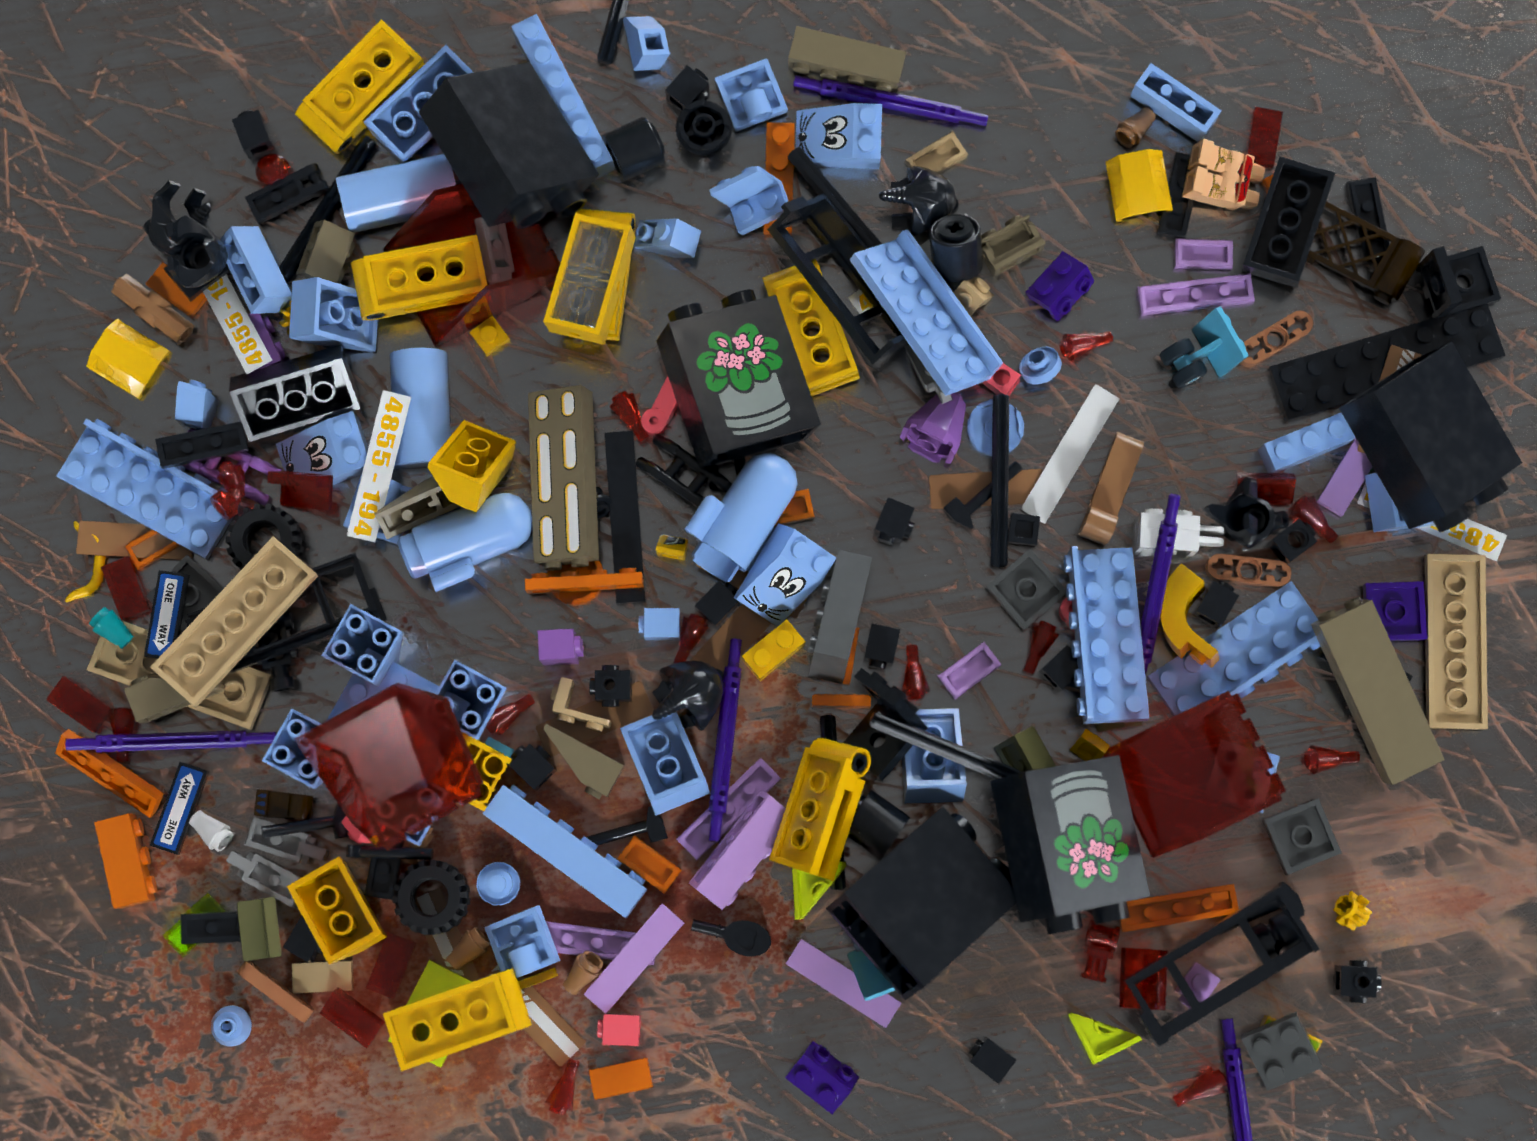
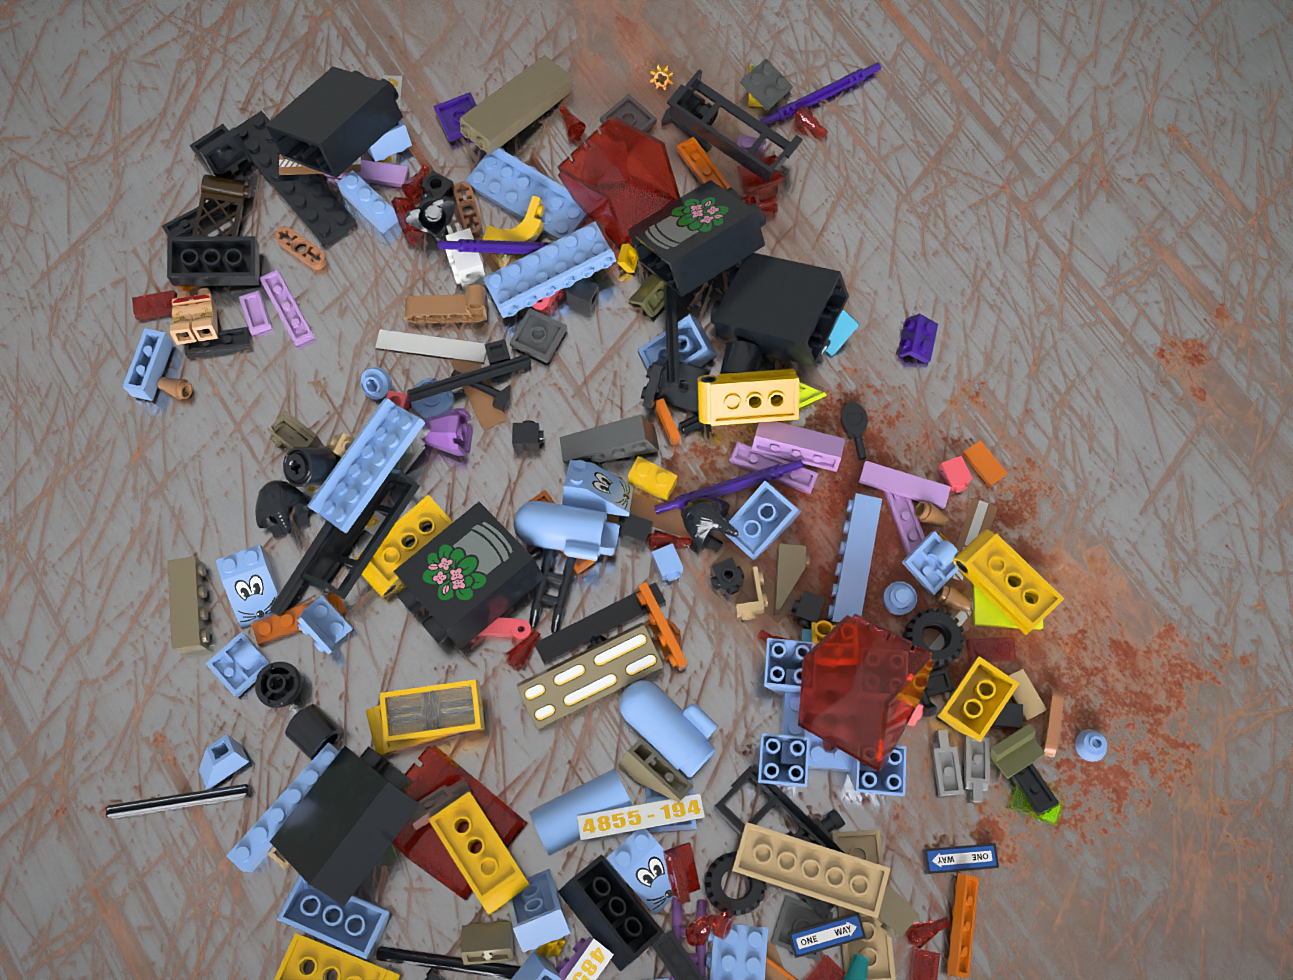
camera: 115 degrees left, 10 degrees down
dark purple axle [65,730,277,753] -> none
orange brick [94,813,157,909] -> none
white cone [189,810,234,852] -> none
dark brown leg [254,789,314,820] -> none
black piece [261,802,349,839] -> none
clear red plate [319,987,385,1048] -> none
light blue brick [335,154,461,233] -> none
yellow slope [427,420,516,512] -> none
yellow plate [469,315,510,357] -> none
medium lavender brick [538,629,584,666] -> none
clear red cone [544,1058,580,1116] -> none
black piece [579,806,668,845] -> none
orange tile [617,835,682,894] -> none
light blue slope [633,218,701,258] -> none
yellow slope [655,535,688,561] -> none
black brick [665,65,710,111] -> none
lavender tile [786,939,901,1028] -> none
dark purple axle [793,75,989,126] -> none
black brick [863,623,900,670] -> none
clear red cone [901,645,930,700] -> none
tan tile [905,131,968,174] -> none
lavender tile [937,642,1002,700] -> none
black brick [968,1037,1016,1084] -> none
clear red cone [1023,620,1060,674] -> none
dark purple bracket [1025,251,1094,321] -> none
clear red cone [1059,331,1113,362] -> none
neon yellow tile [1067,1012,1142,1065] -> none
yellow slope [1106,149,1173,222] -> none
medium azure plate [1159,306,1248,388] -> none
black brick [1192,581,1239,629] -> none
black brick [1334,960,1382,1003] -> none
tan plate [1424,554,1488,730] -> none

